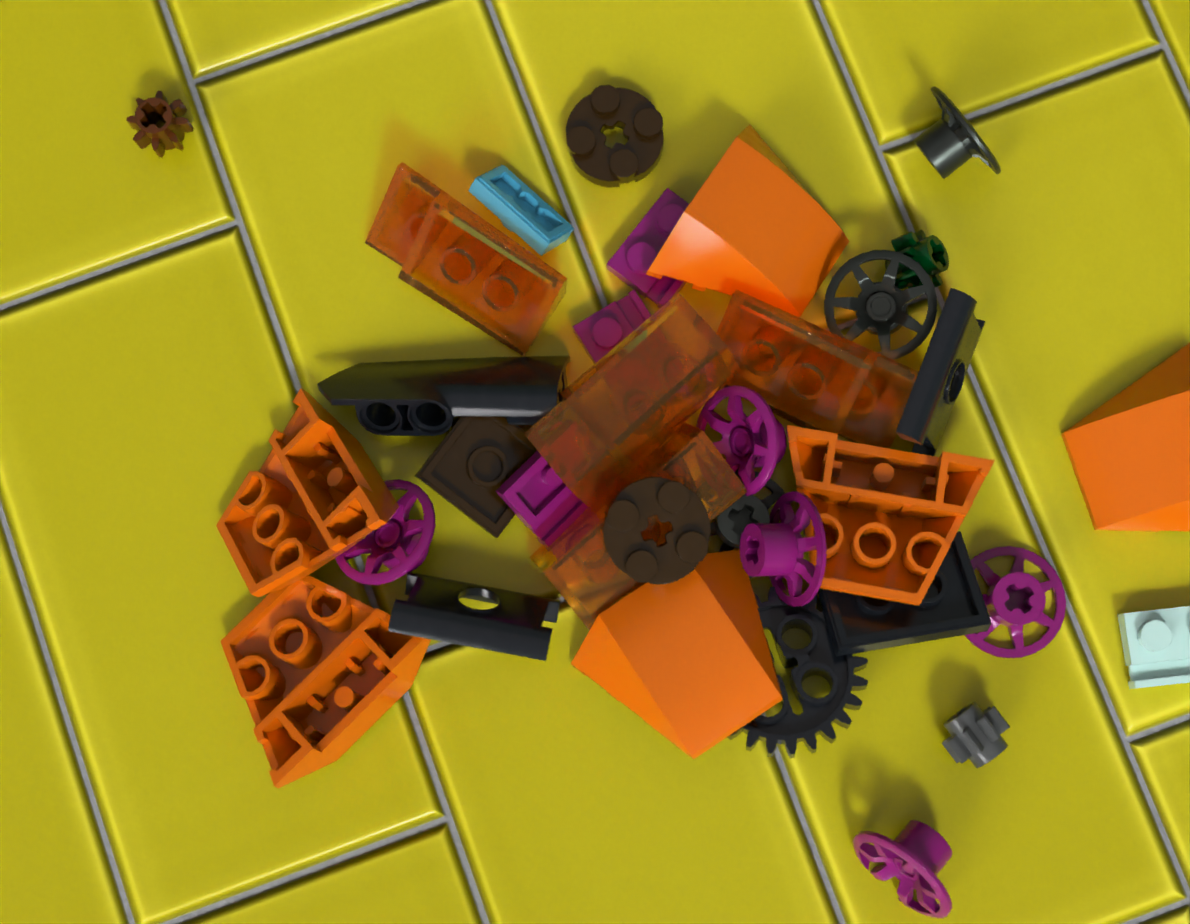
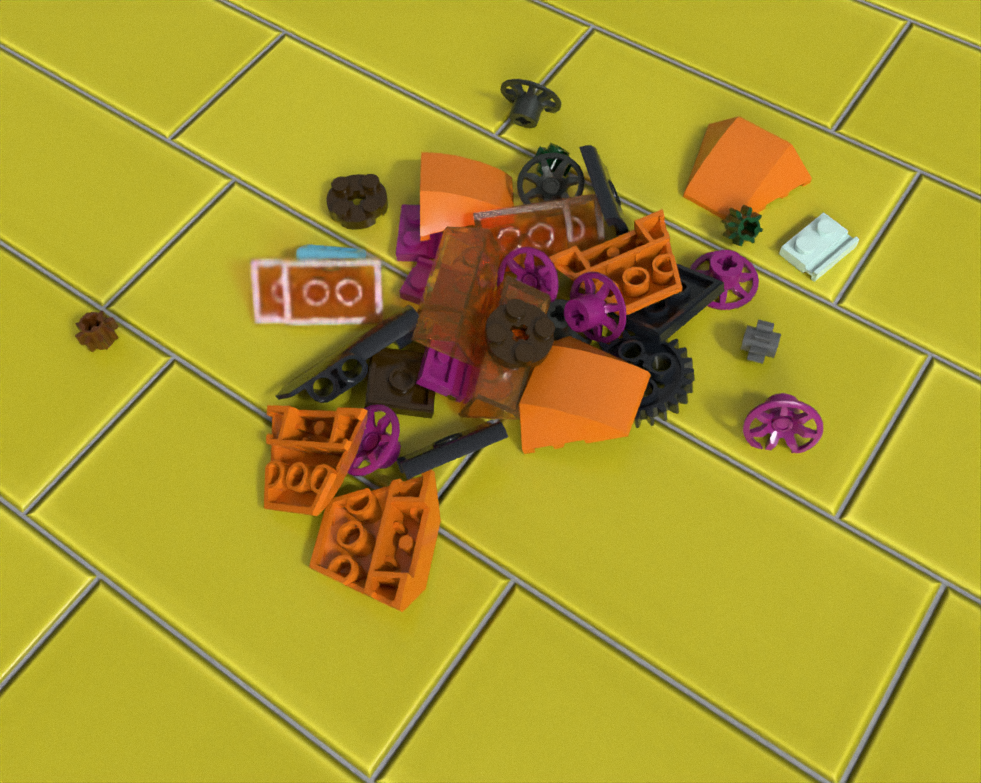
camera: 35 degrees left, 20 degrees down
none -> dark green gear [721,205,763,246]

